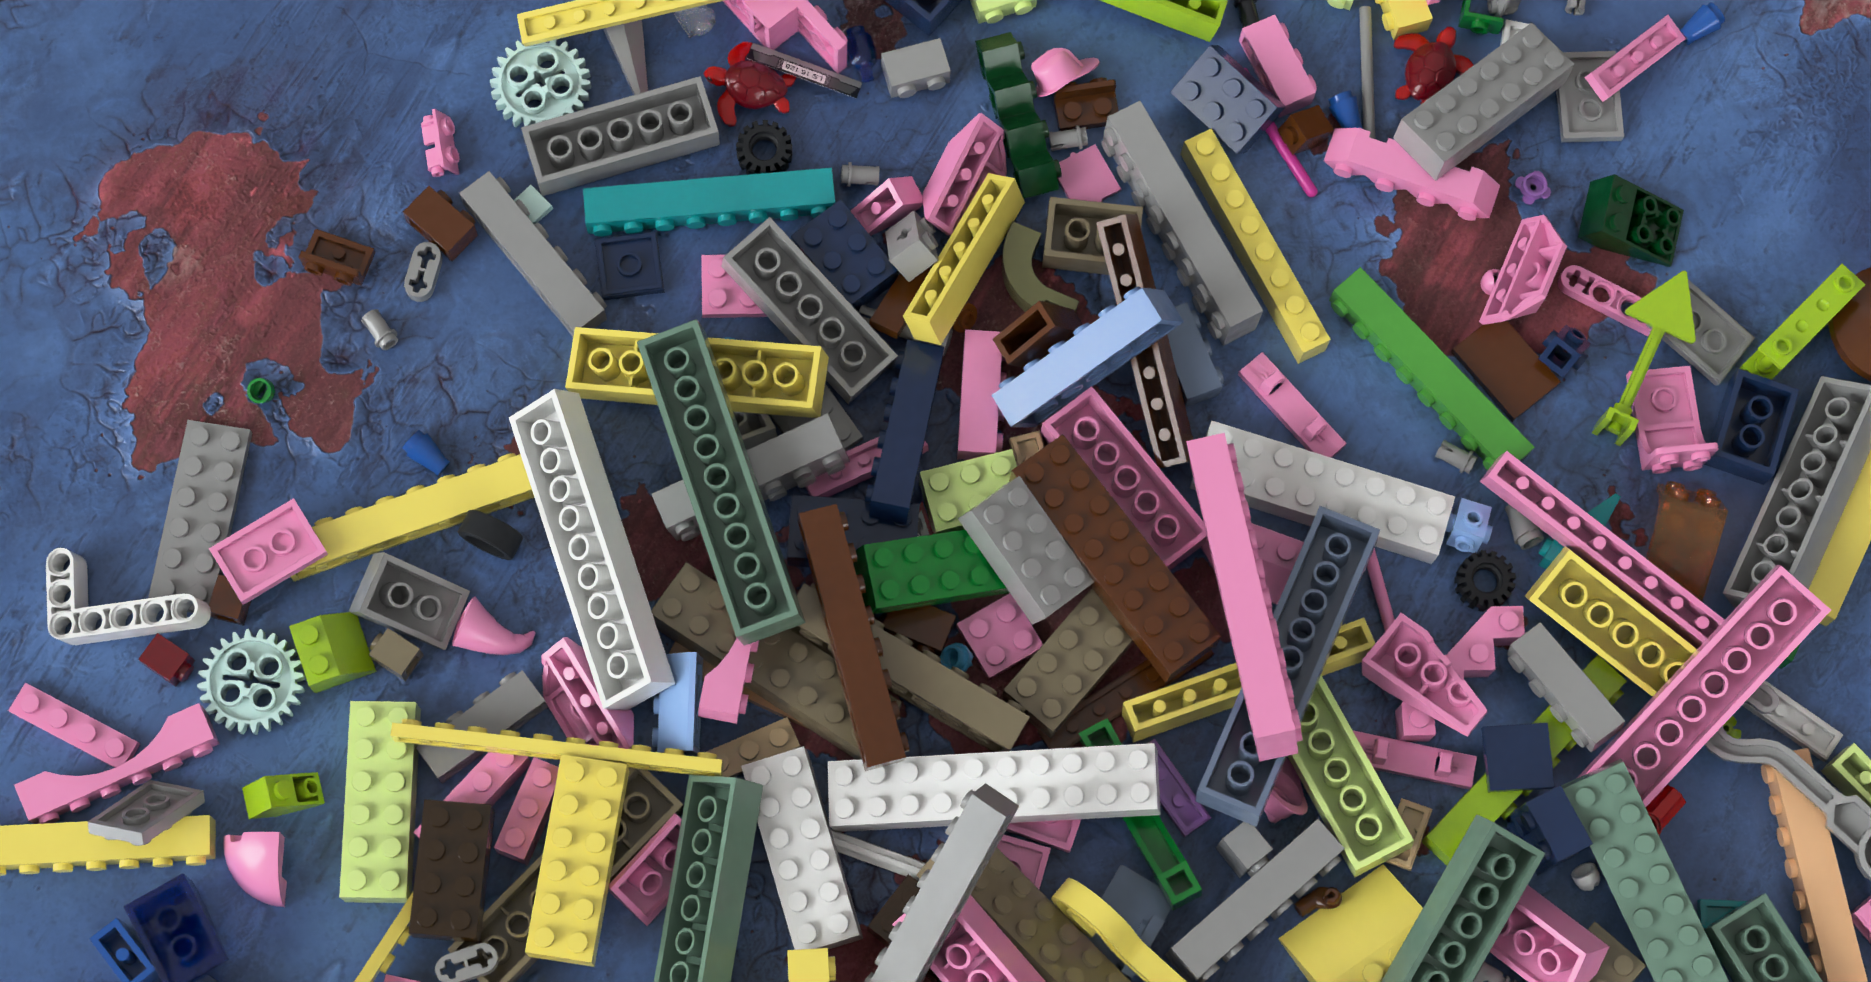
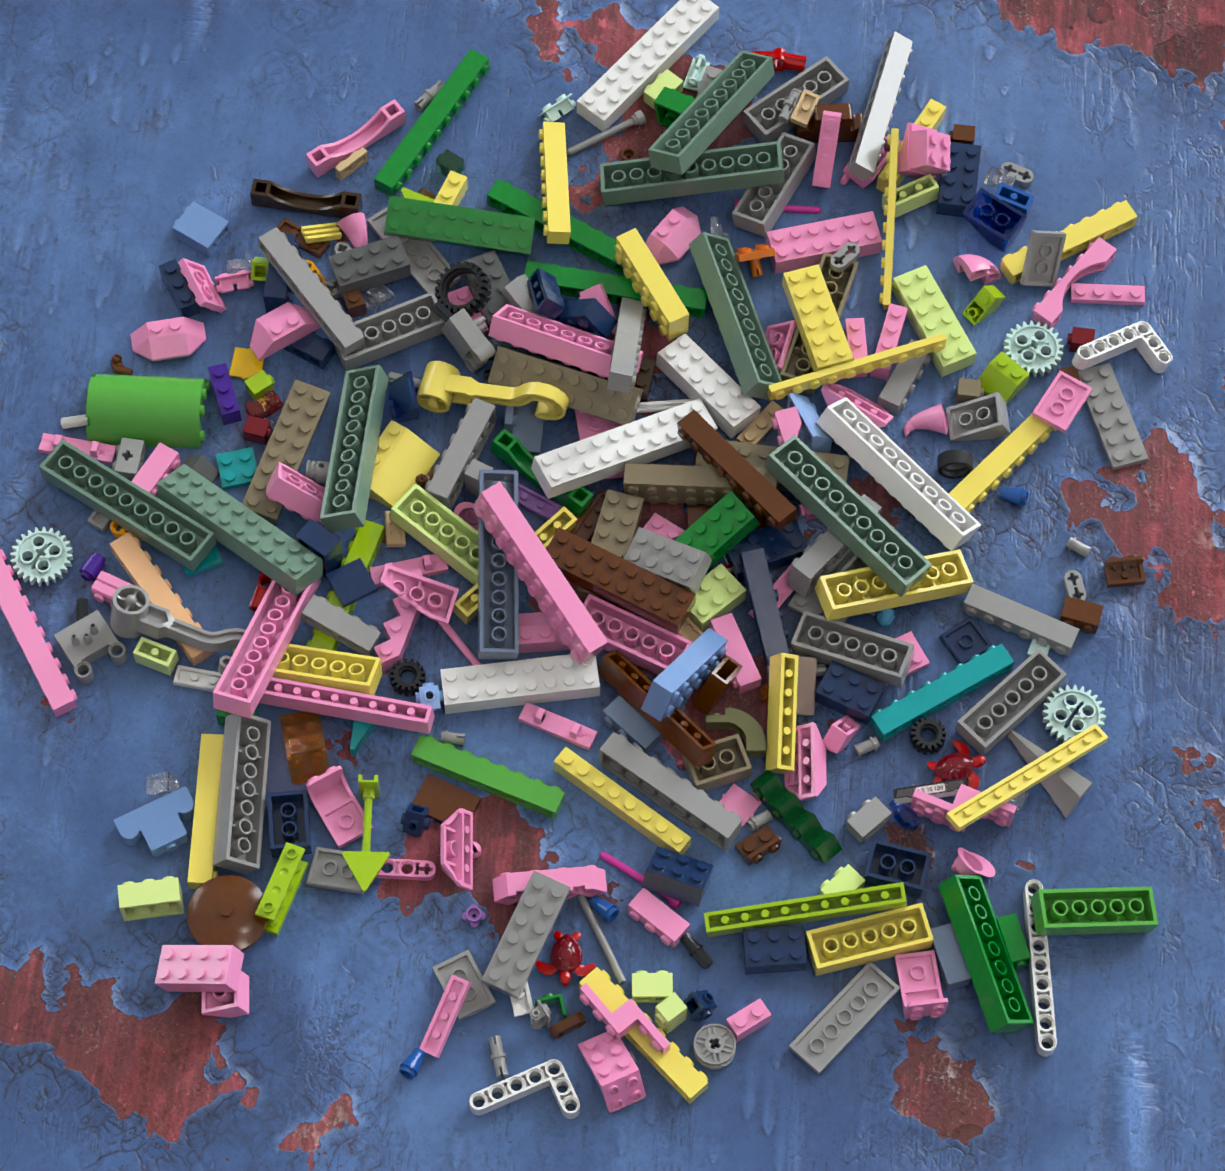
camera: 160 degrees right, 10 degrees down
green hinge [247,378,275,403] -> none
dark brown brick [408,799,495,943] -> none
bright pink hinge [421,109,460,177] -> none
light grey brick [885,210,938,282] -> none
dark azure plate [940,643,974,672] -> none
bright pink piece [1031,48,1100,97] -> none
reddish brown brick [1278,105,1334,155] -> none
dark green slope [1578,174,1684,267] -> none

